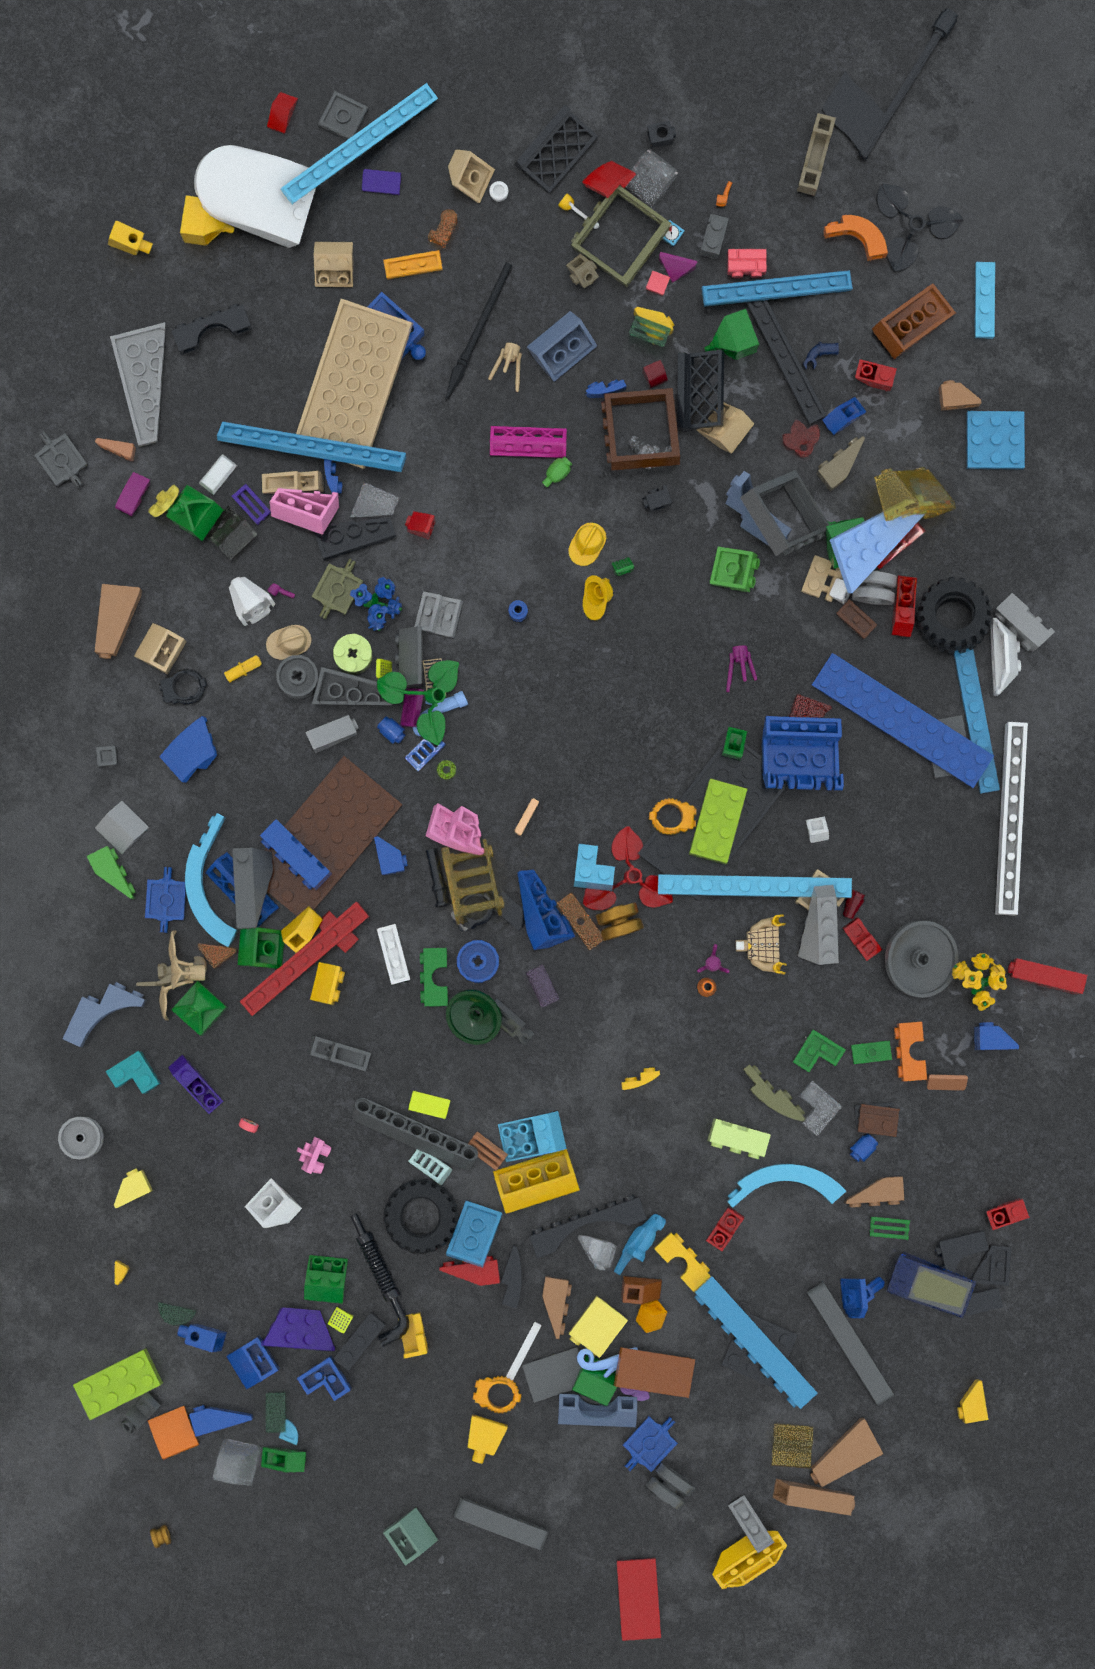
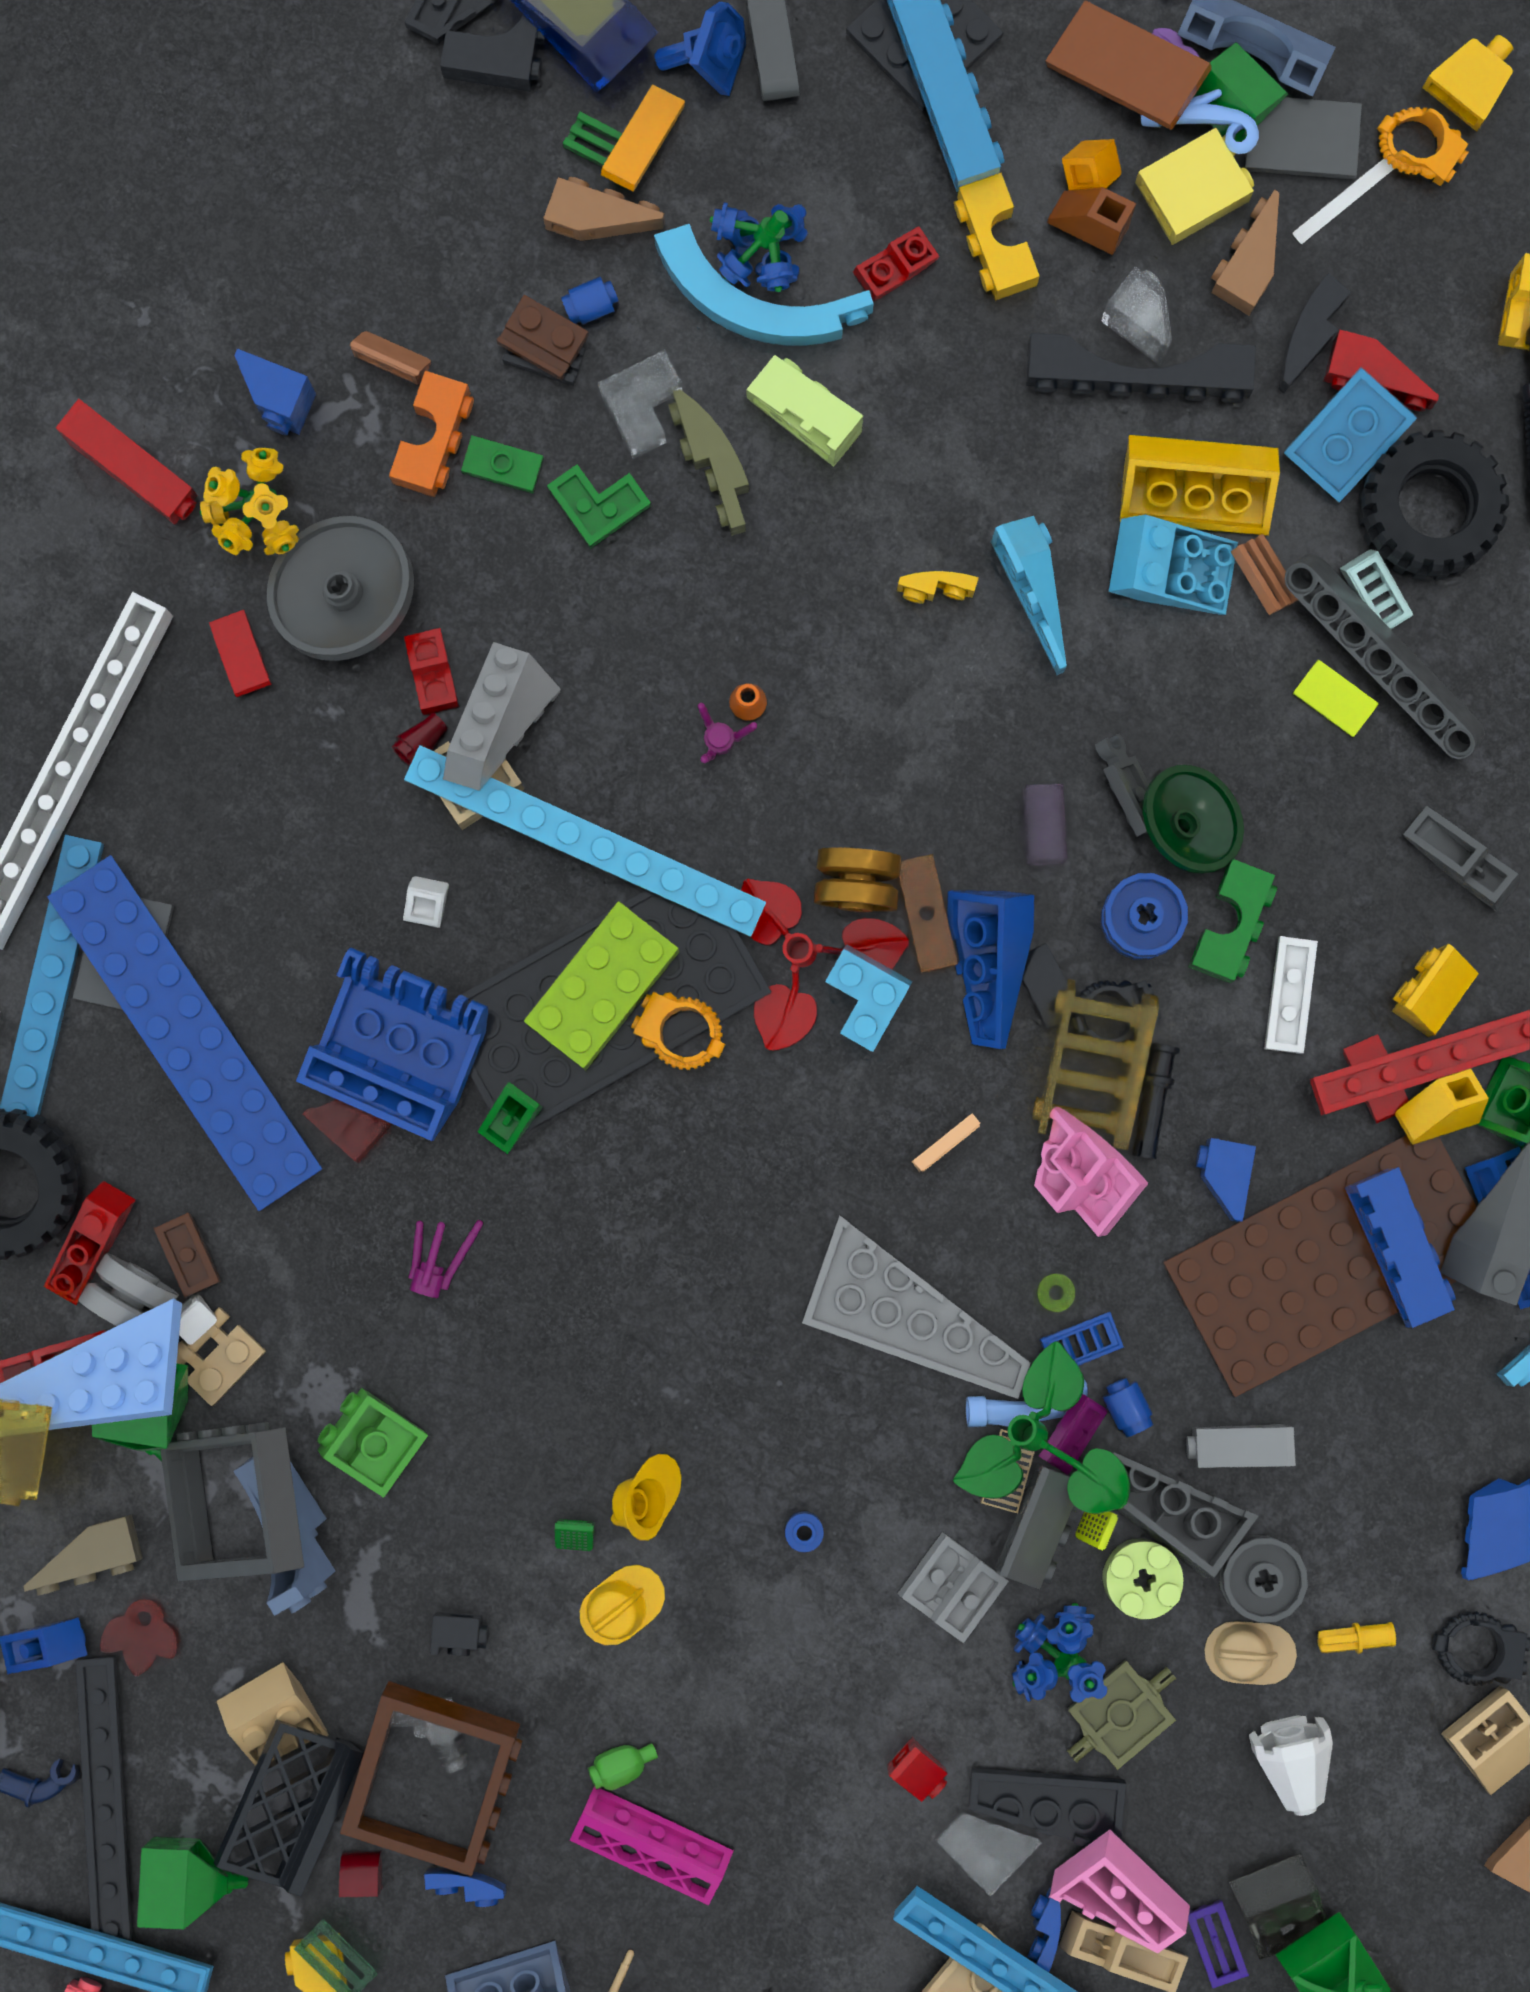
camera: 150 degrees left, 0 degrees up
magenta hand [267,584,295,599] -> none
dark azure animal [614,1214,666,1275] -> none
tan torso [736,914,787,974] -> none
red slope [986,1198,1029,1230] -> none
none -> red slope [209,610,271,697]
none -> light orange tile [601,84,685,192]
none -> blue plant [710,202,807,292]
none -> light grey wing [802,1215,1030,1399]
none -> medium azure wedge [991,516,1067,675]

